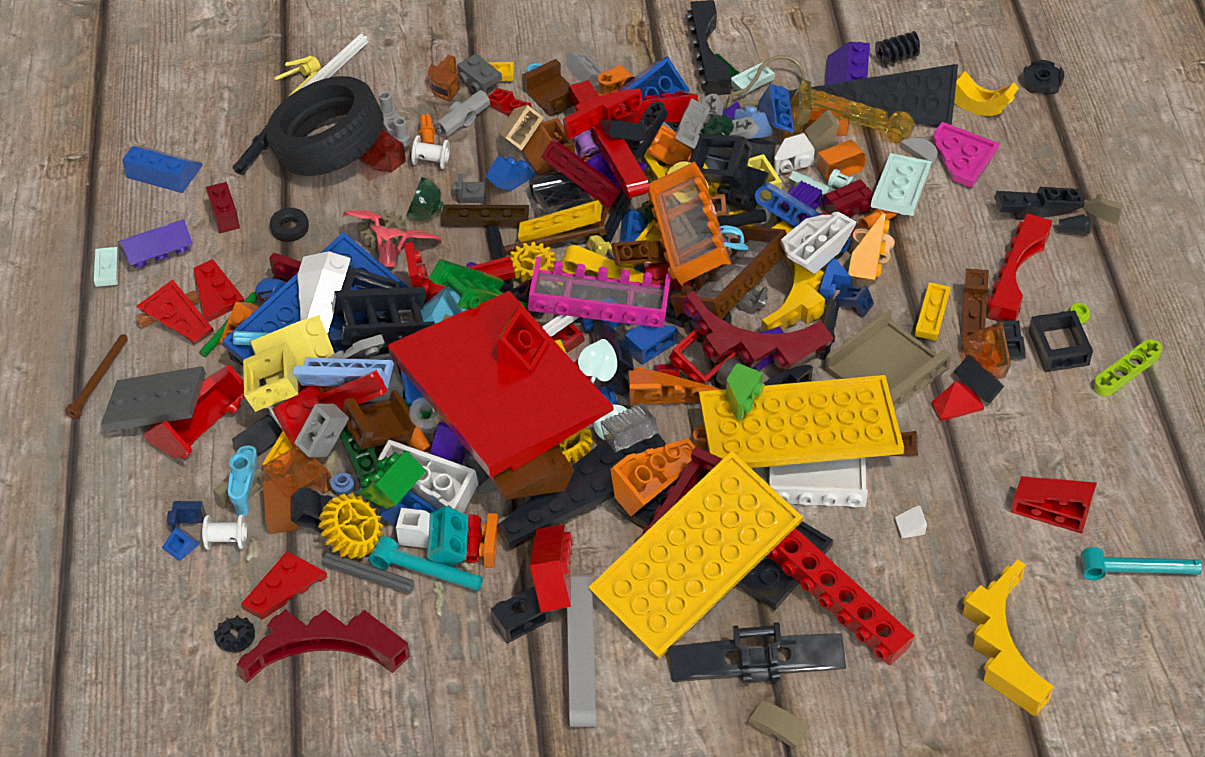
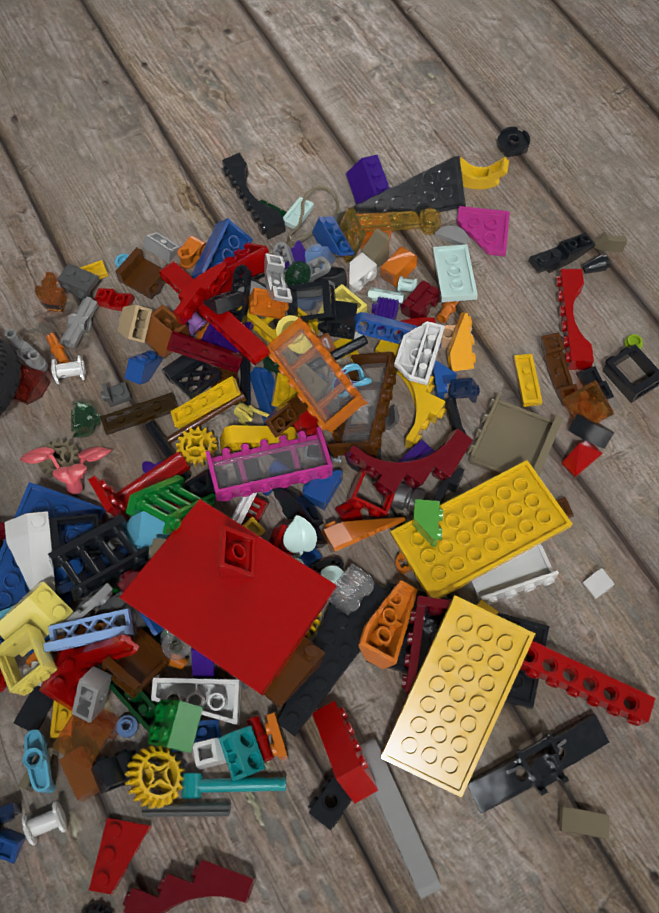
camera: 20 degrees left, 15 degrees up
black piece [875,31,920,65] -> none

